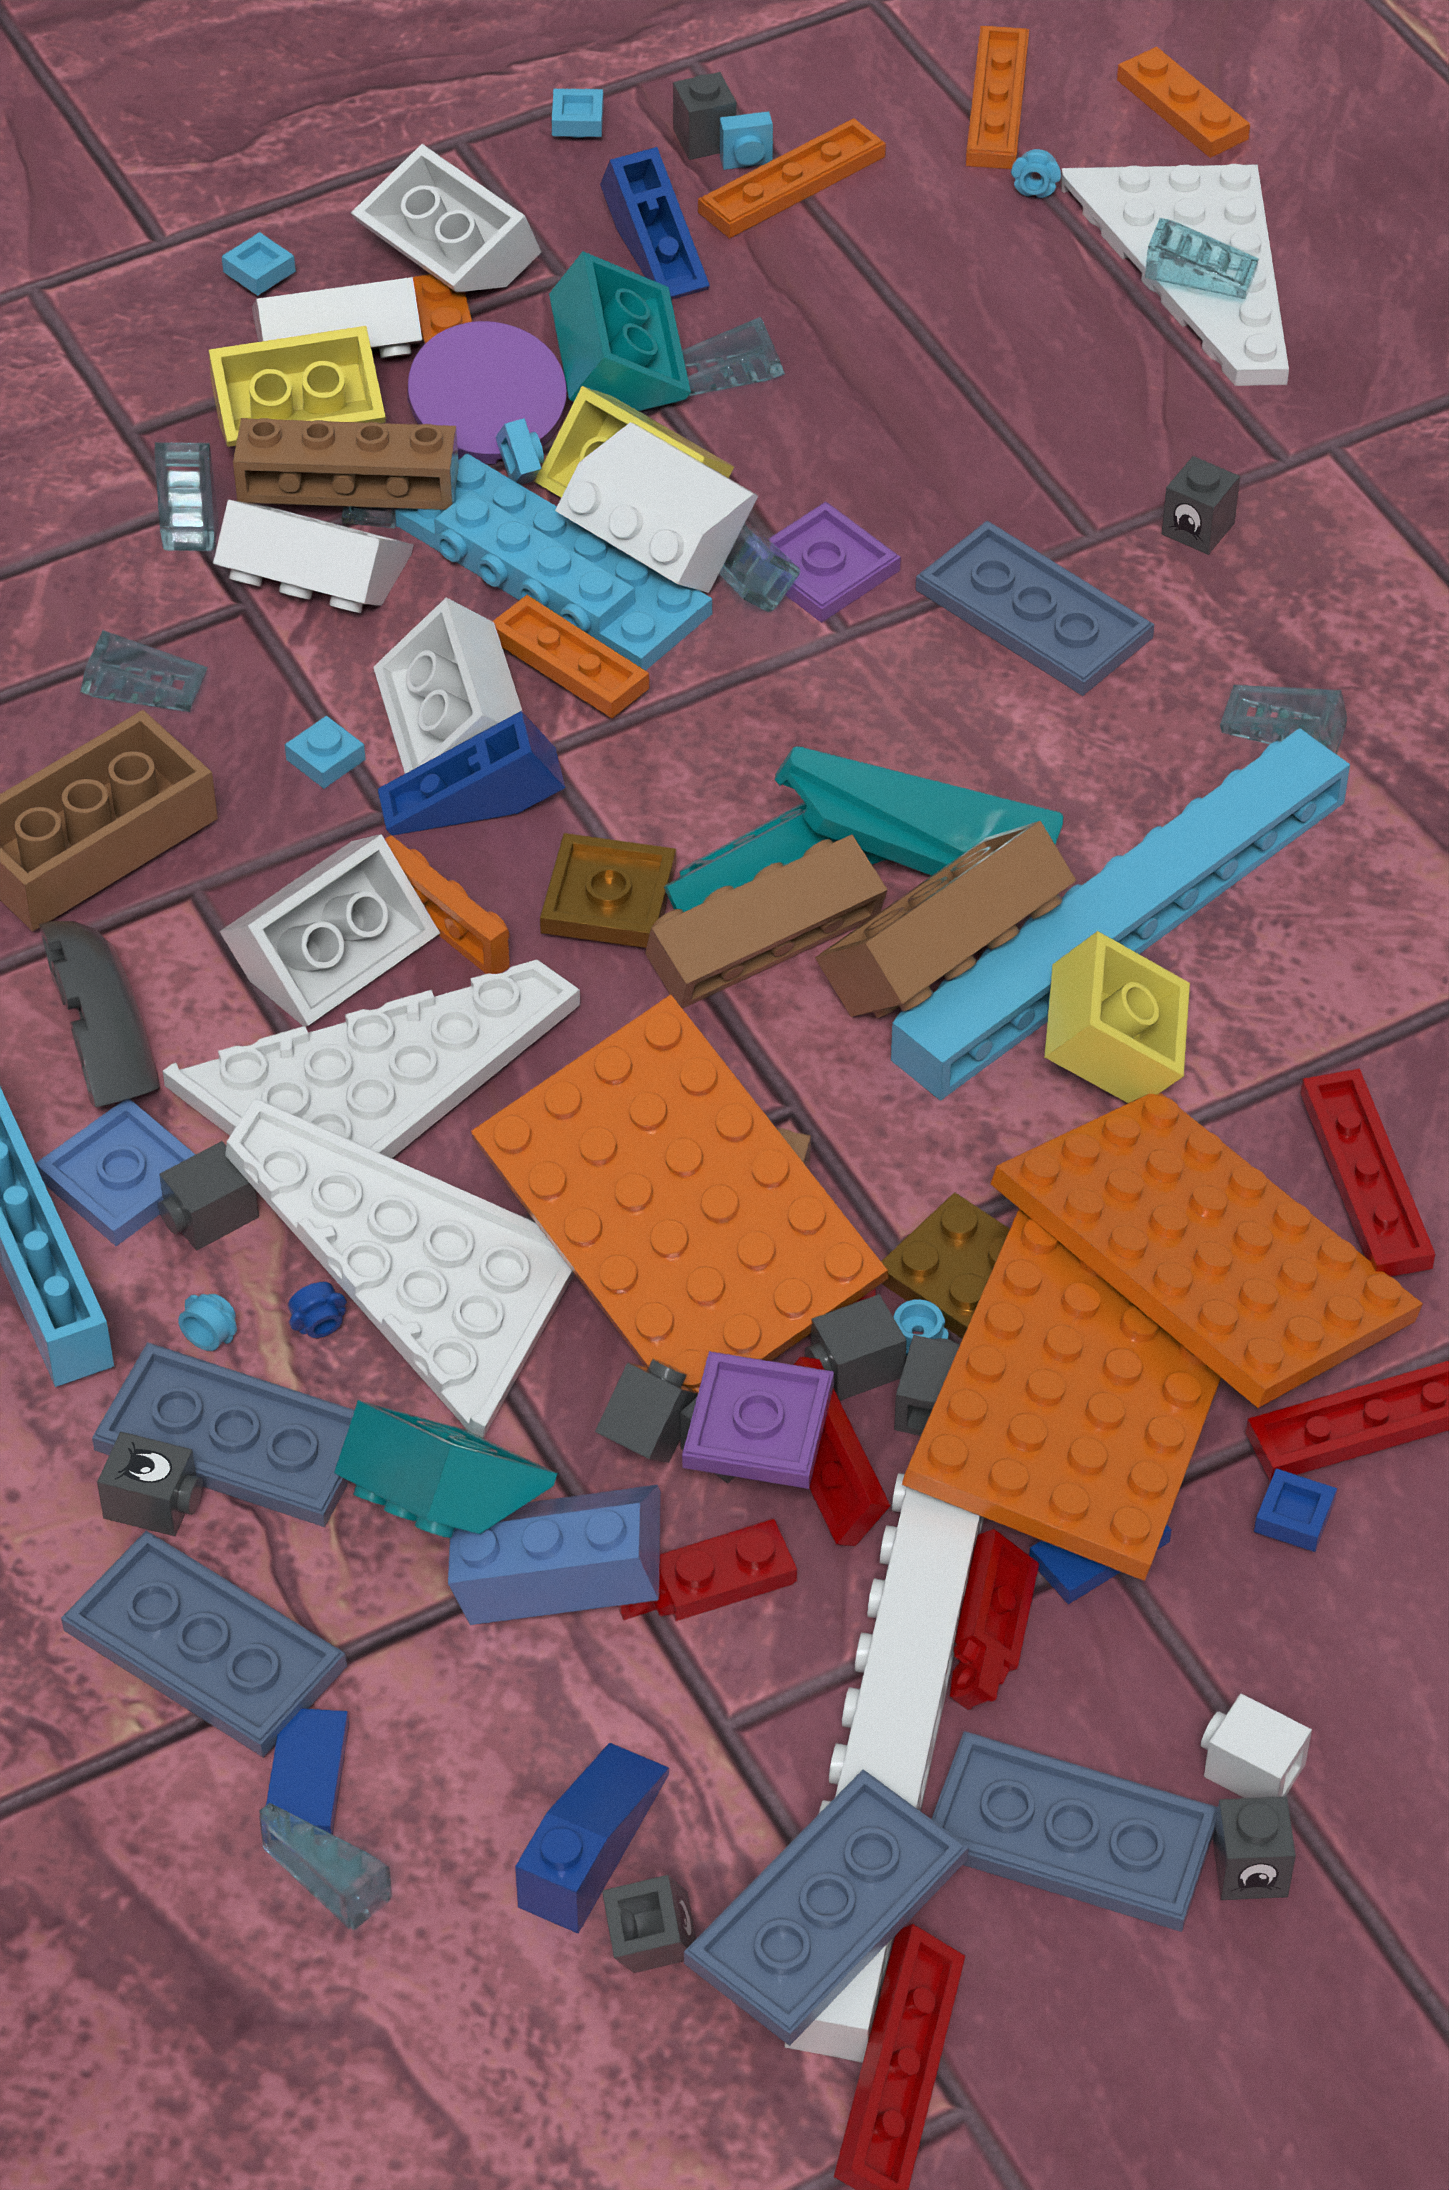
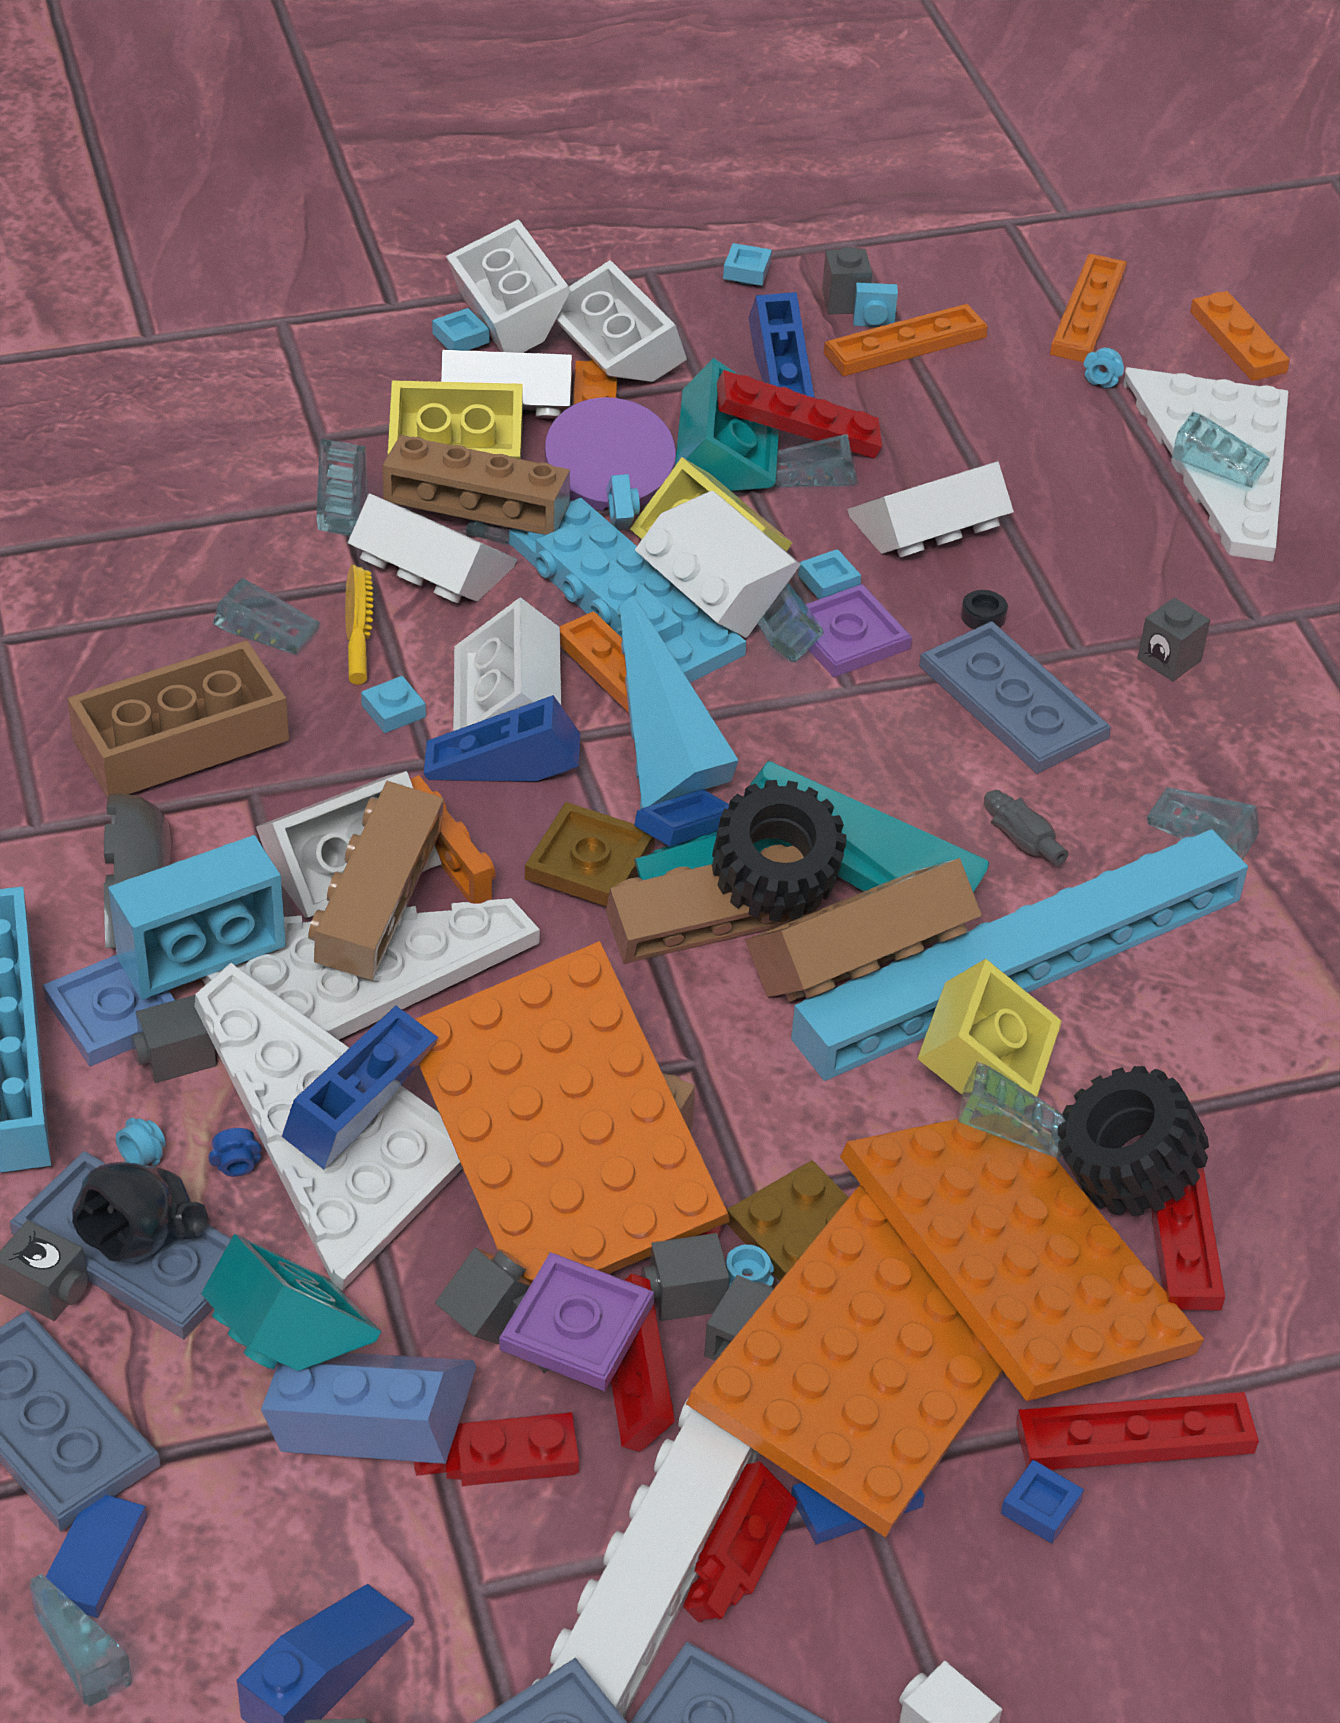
camera: 10 degrees right, 5 degrees down
none -> black piece [72,1162,211,1263]
none -> medium azure brick [108,835,286,1000]
none -> blue slope [281,1005,438,1170]
none -> medium nougat brick [308,781,444,981]
none -> yellow piece [345,564,373,684]
none -> white slope [446,219,570,353]
none -> medium azure wedge [617,596,739,809]
none -> blue tile [634,789,729,847]
none -> black tyre [712,780,846,921]
none -> red plate [717,370,882,459]
none -> medium azure plate [798,549,861,599]
none -> white slope [847,461,1014,558]
none -> clear light blue slope [958,1061,1065,1158]
none -> black tile [961,590,1008,629]
none -> dark grey piece [984,789,1069,866]
none -> black tyre [1057,1066,1209,1216]

